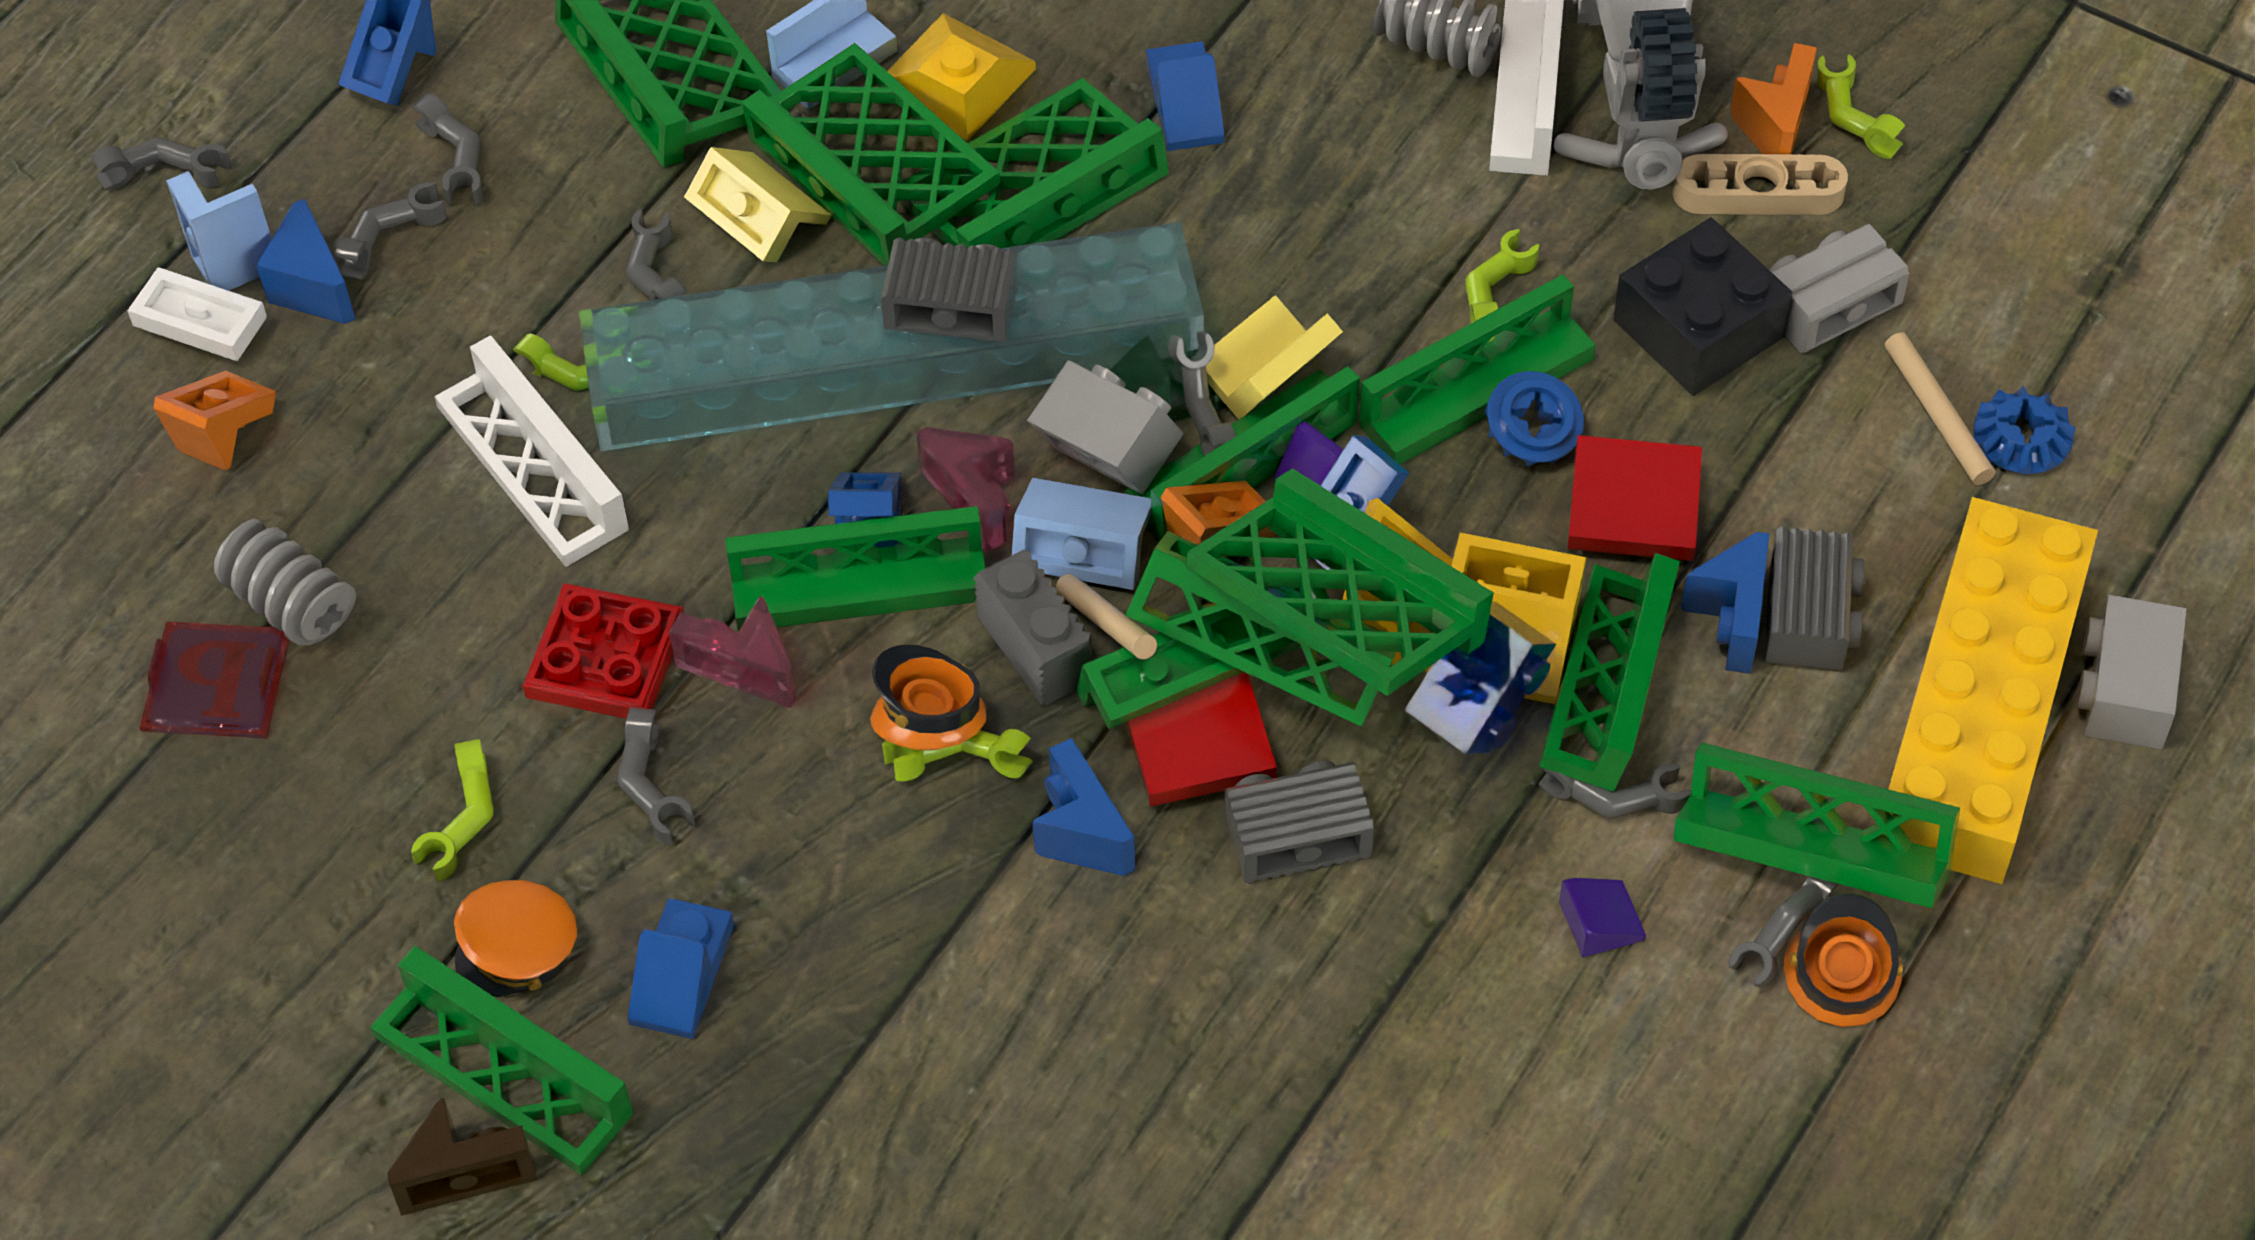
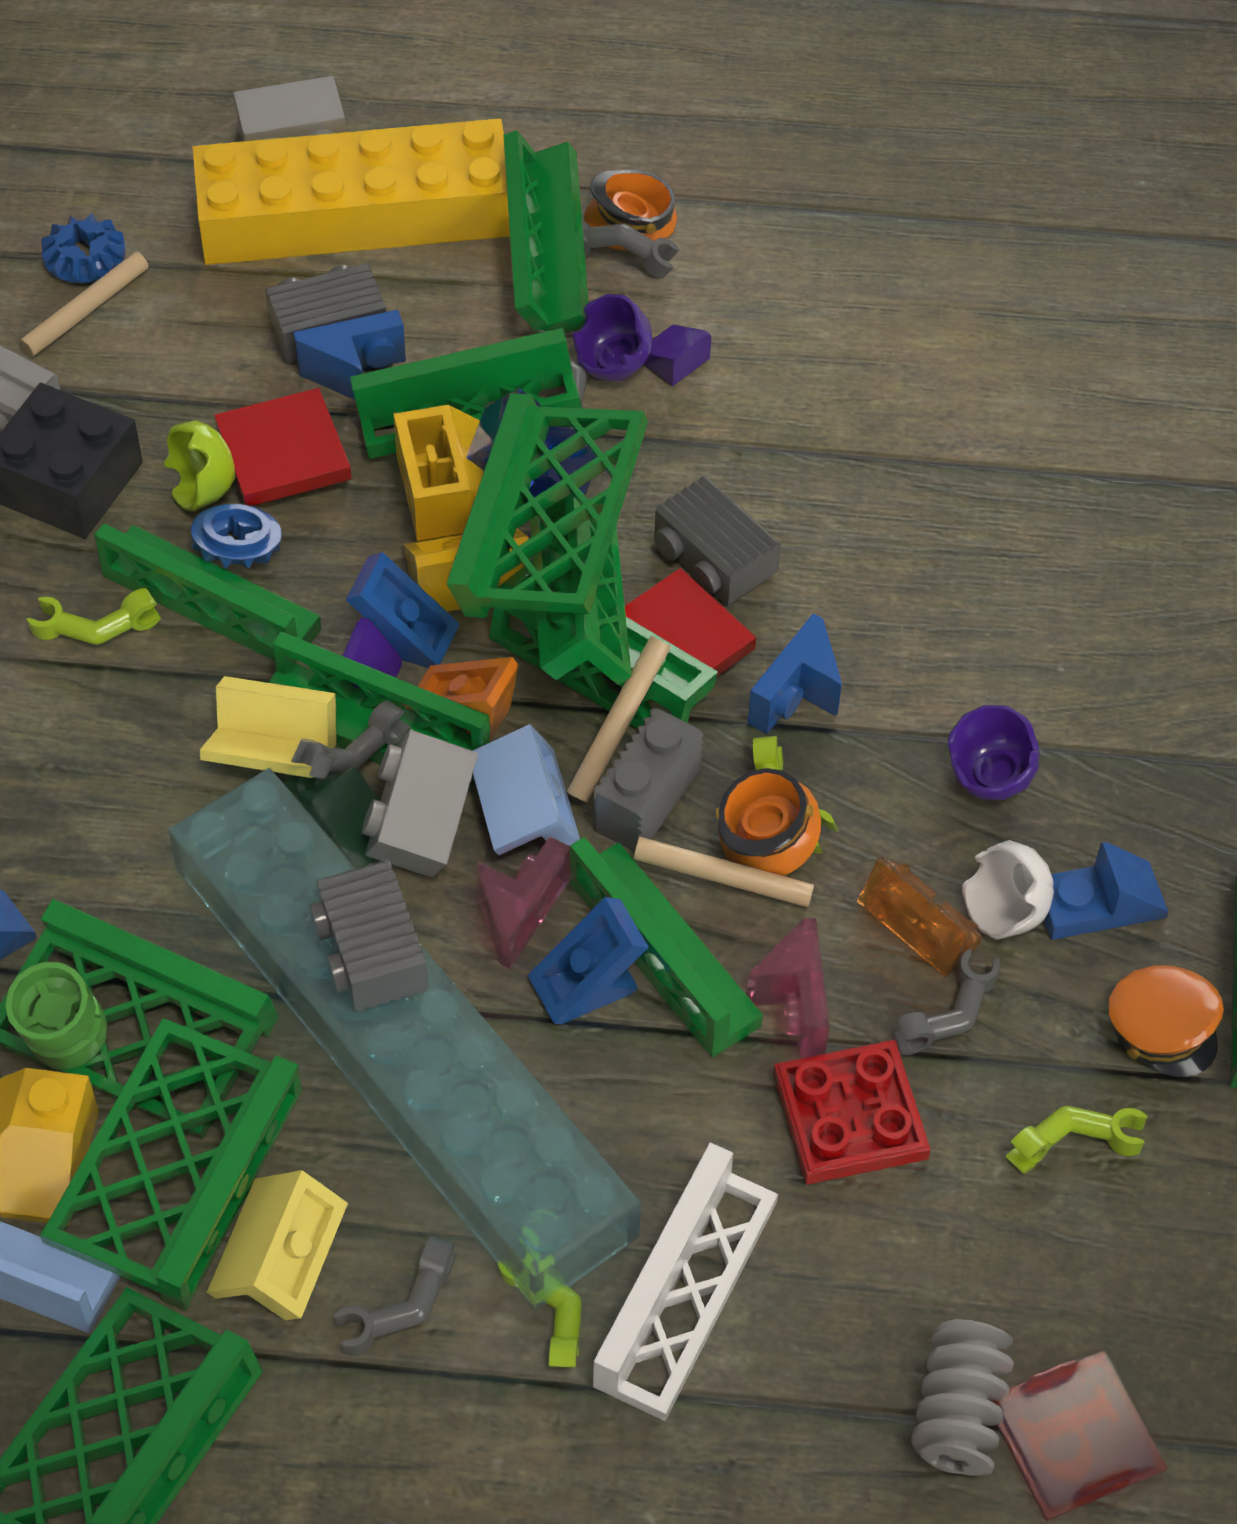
camera: 120 degrees left, 0 degrees up
none -> bright green wheel [5,962,108,1069]
none -> lime hair [163,420,235,511]
none -> dark purple hair [572,294,653,382]
none -> tan bar [633,836,814,908]
none -> clear orange hinge [857,856,983,977]
none -> dark purple hair [948,705,1040,800]
none -> white hair [962,840,1054,940]

